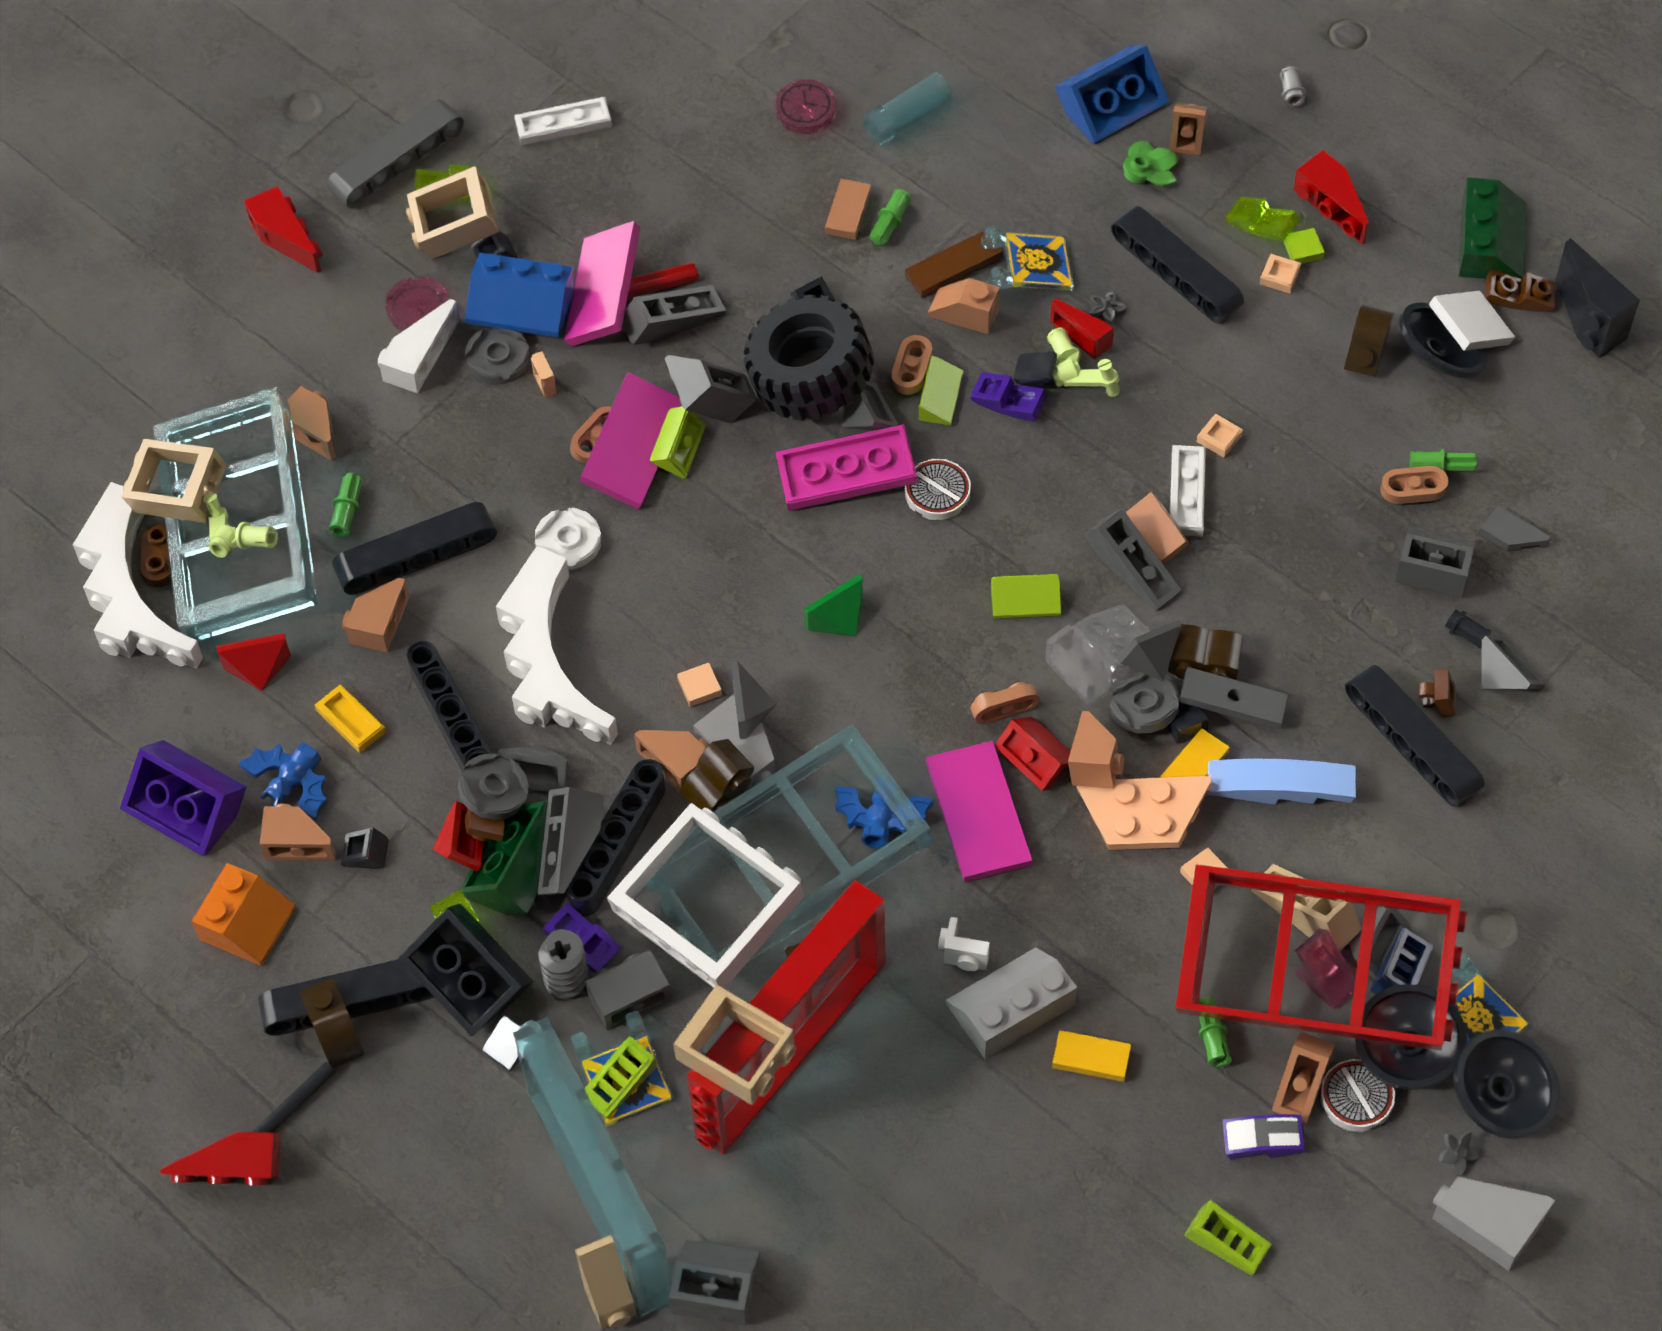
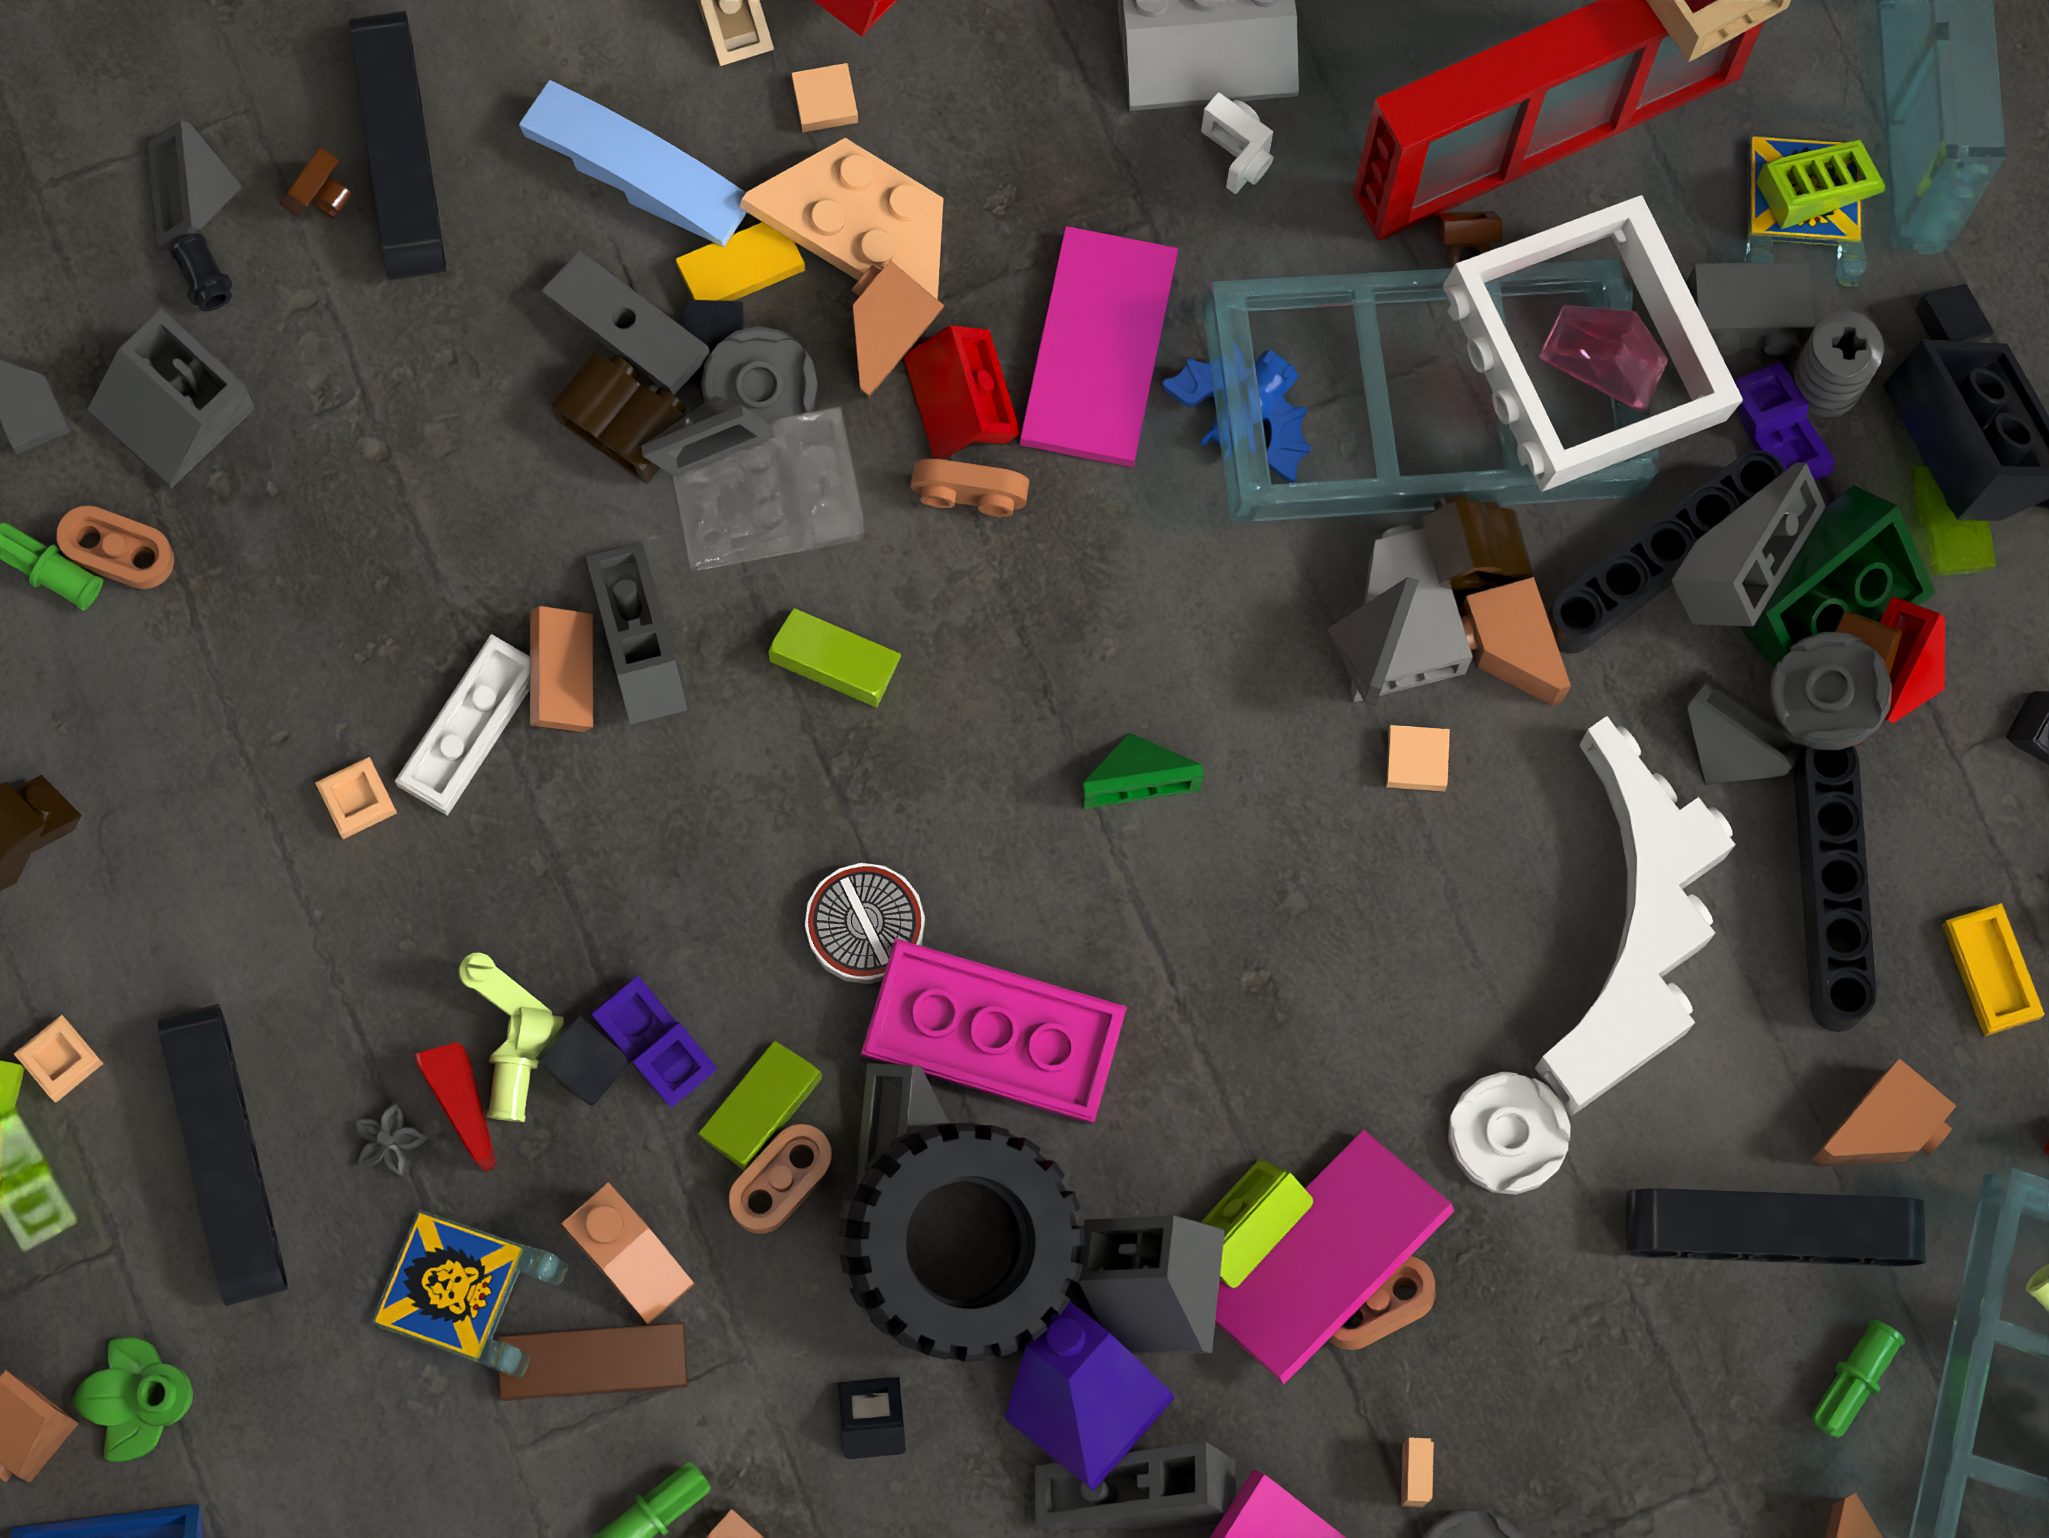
camera: 160 degrees left, 15 degrees up
none -> dark purple slope [1005,1301,1175,1491]
none -> clear pink slope [1538,305,1668,413]

